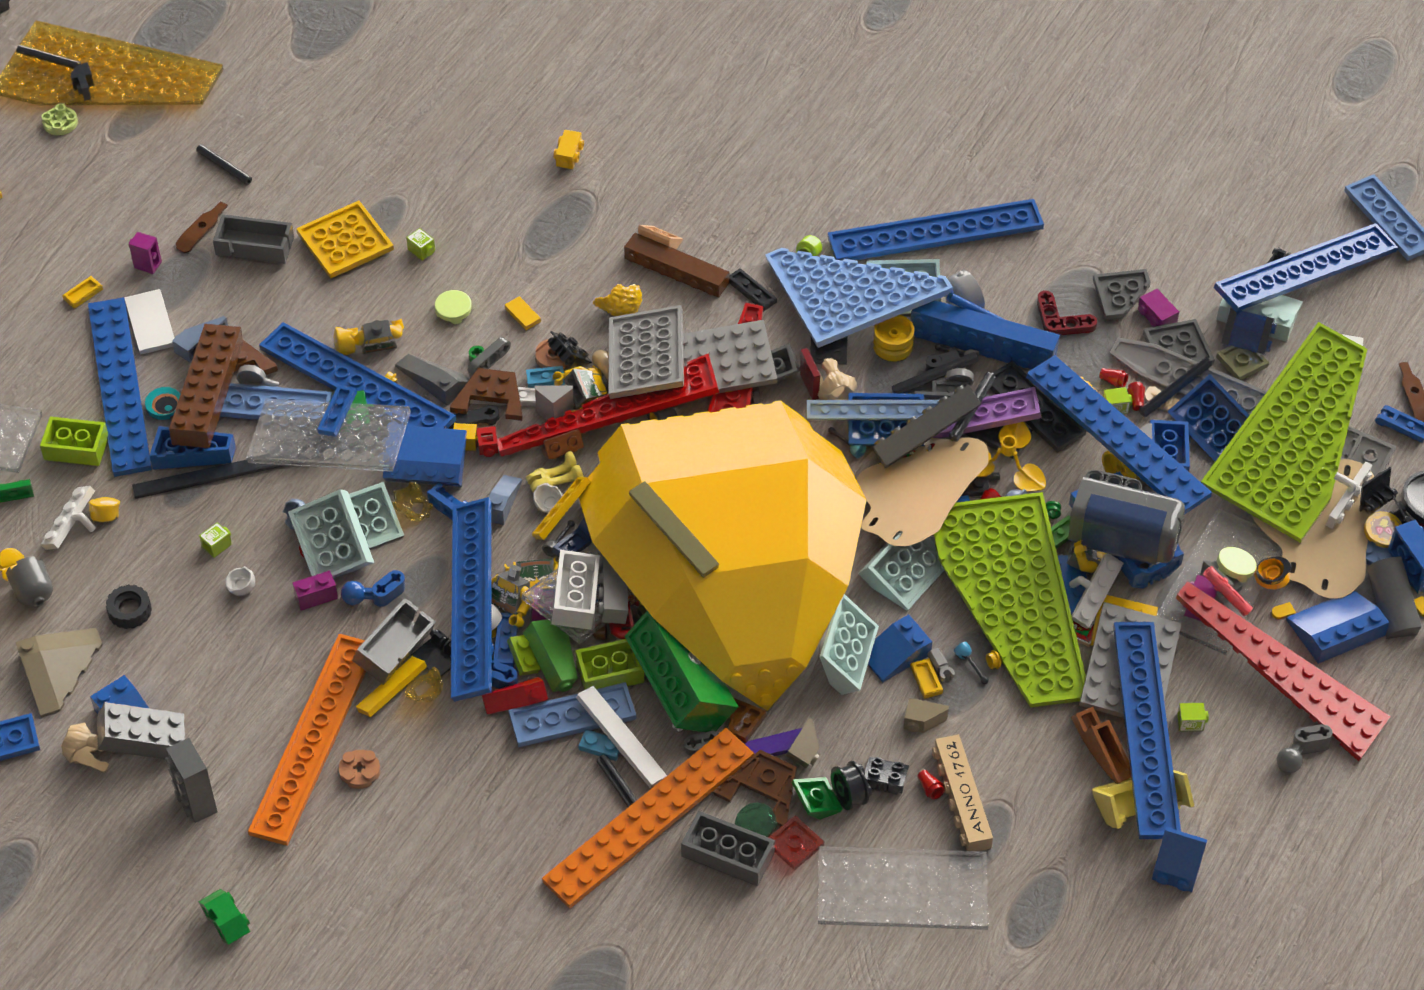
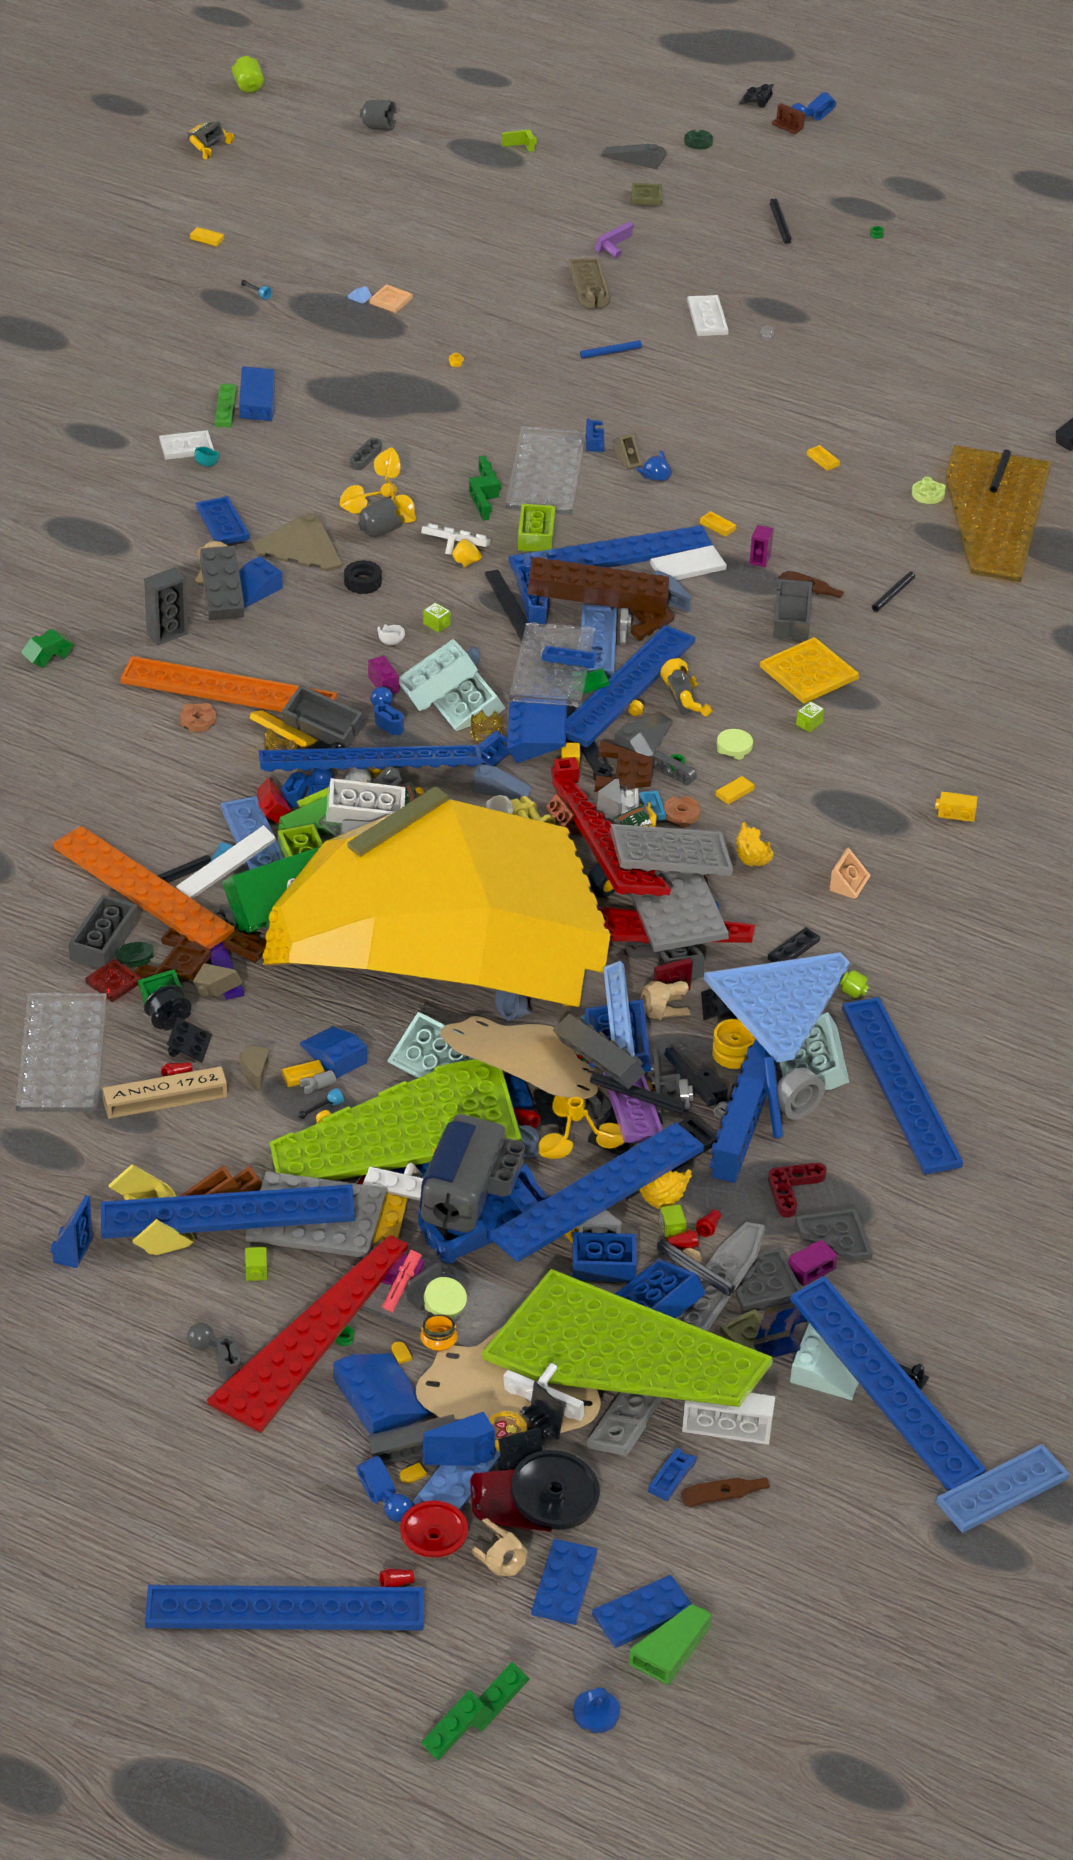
camera: 85 degrees right, 10 degrees down
black brick [71,62,94,101] -> none
black hinge [548,331,592,366] -> none
reddish brown brick [624,233,730,298] -> none
light aqua slope [820,594,879,695] -> none

